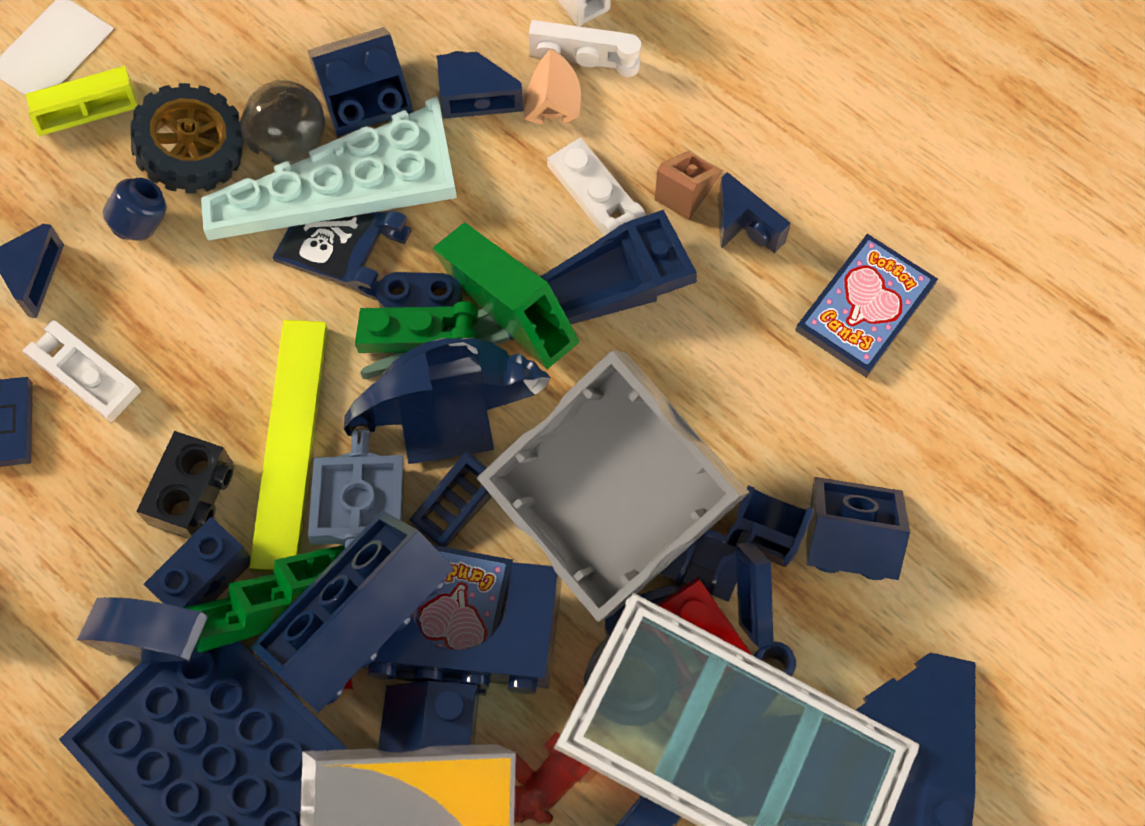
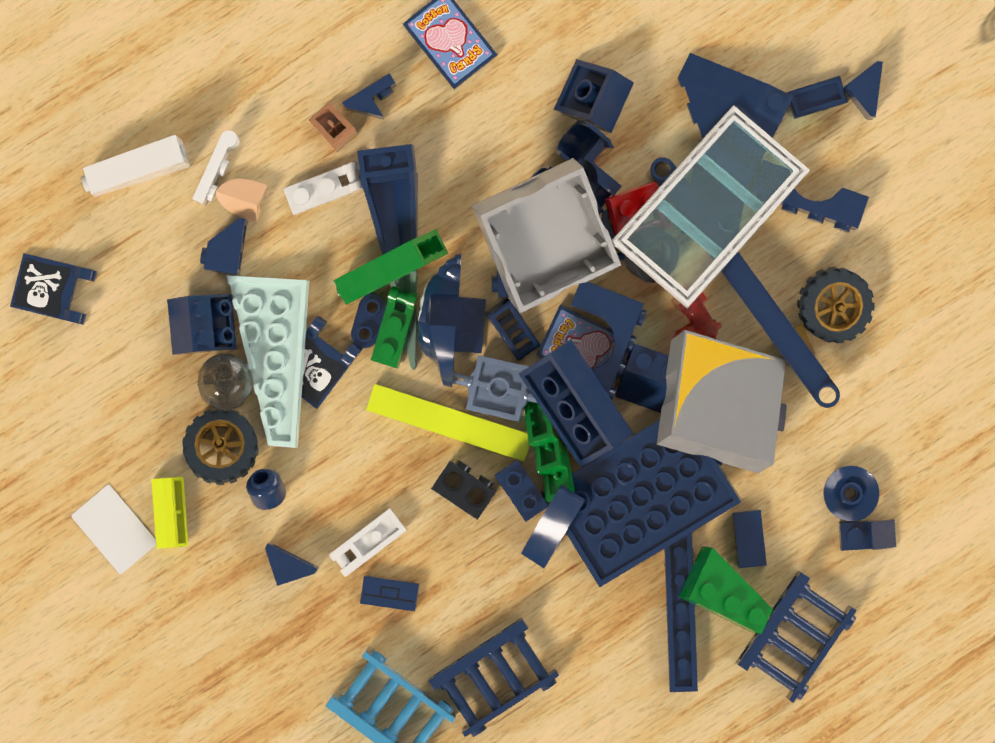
camera: 70 degrees left, 20 degrees up
dark blue tile [735,541,774,648] -> none

